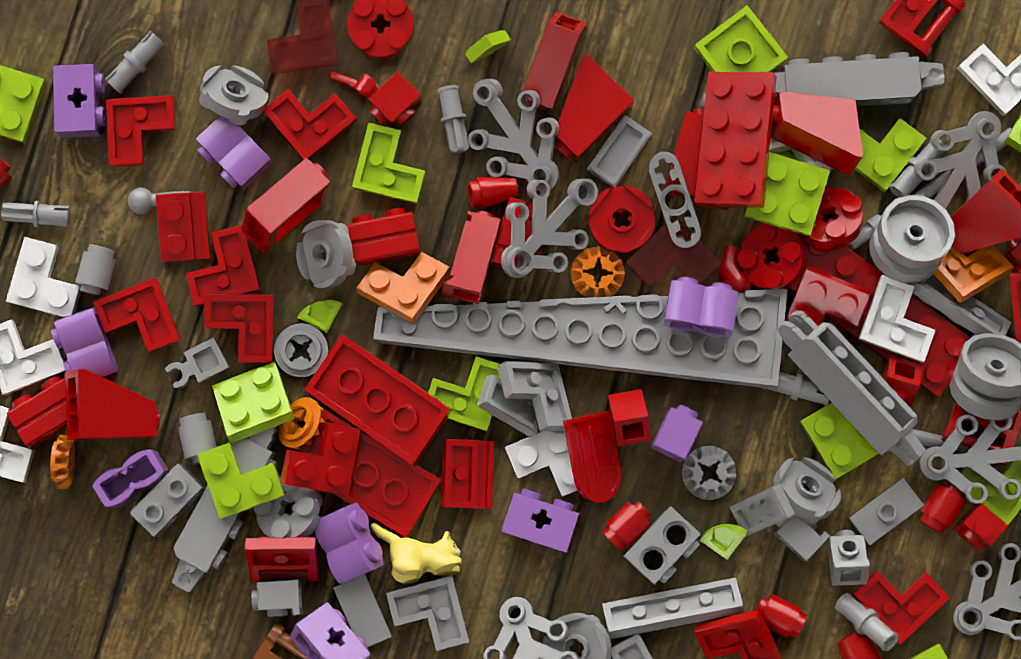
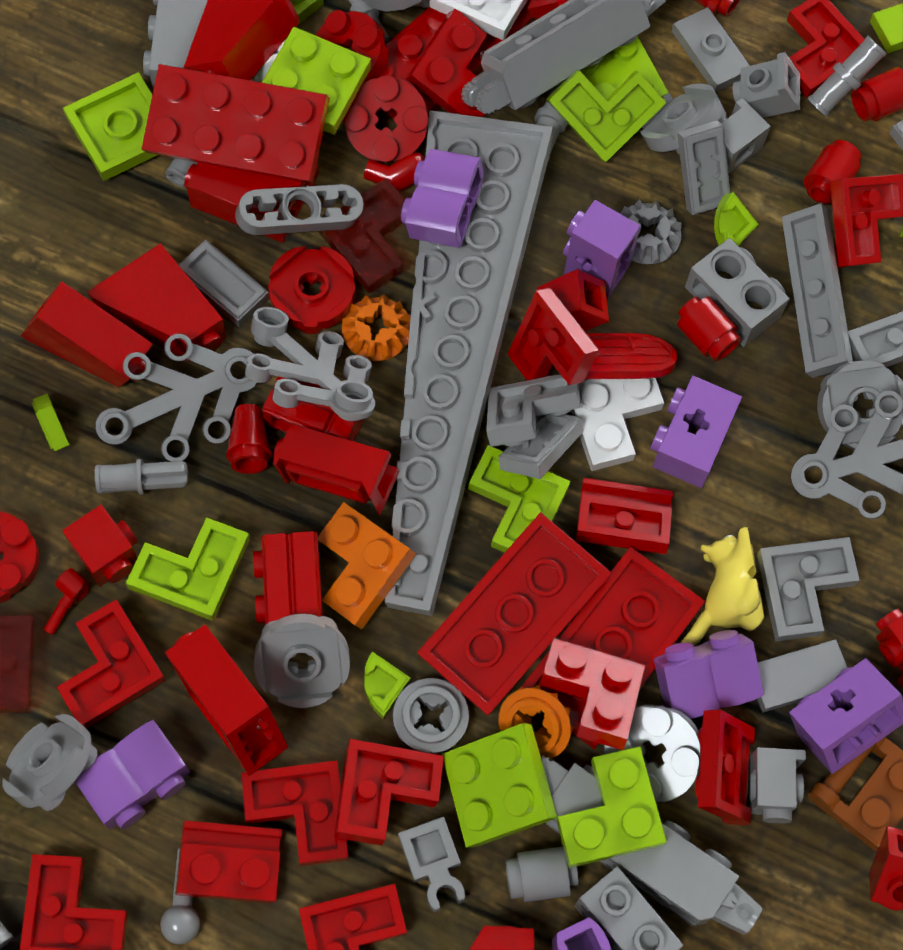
camera: 90 degrees left, 15 degrees down
none -> red plate [507,288,599,386]
none -> lime plate [546,70,667,163]

